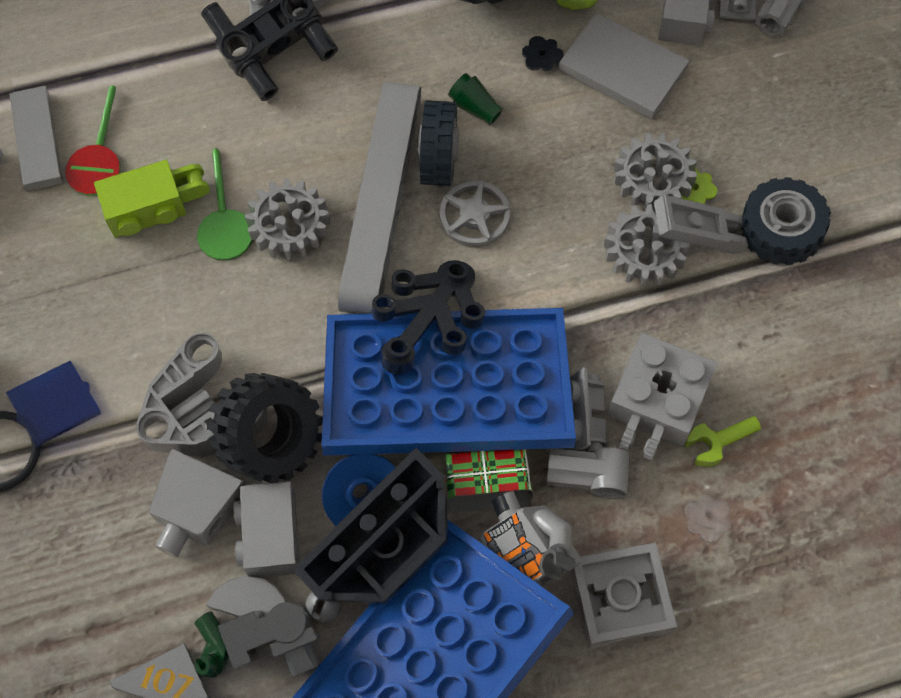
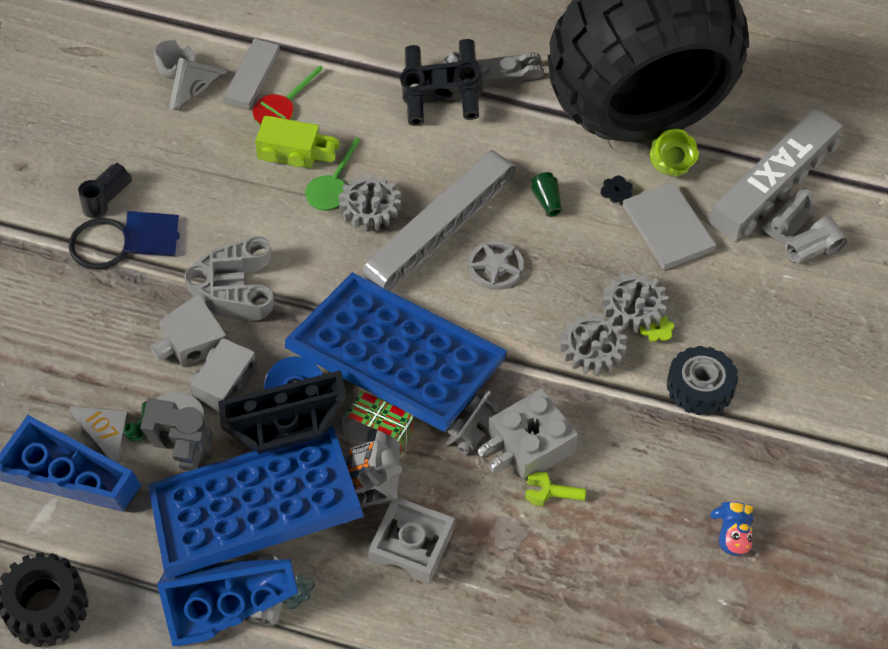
camera: 30 degrees right, 10 degrees down
black tyre [207,373,323,483] -> none
light grey hinge [305,592,341,624] -> none
black plant [371,260,485,375] -> none
black wheel [418,100,459,186] -> none
light grey piece [546,448,630,499] -> none
light grey hinge [654,195,748,254] -> none

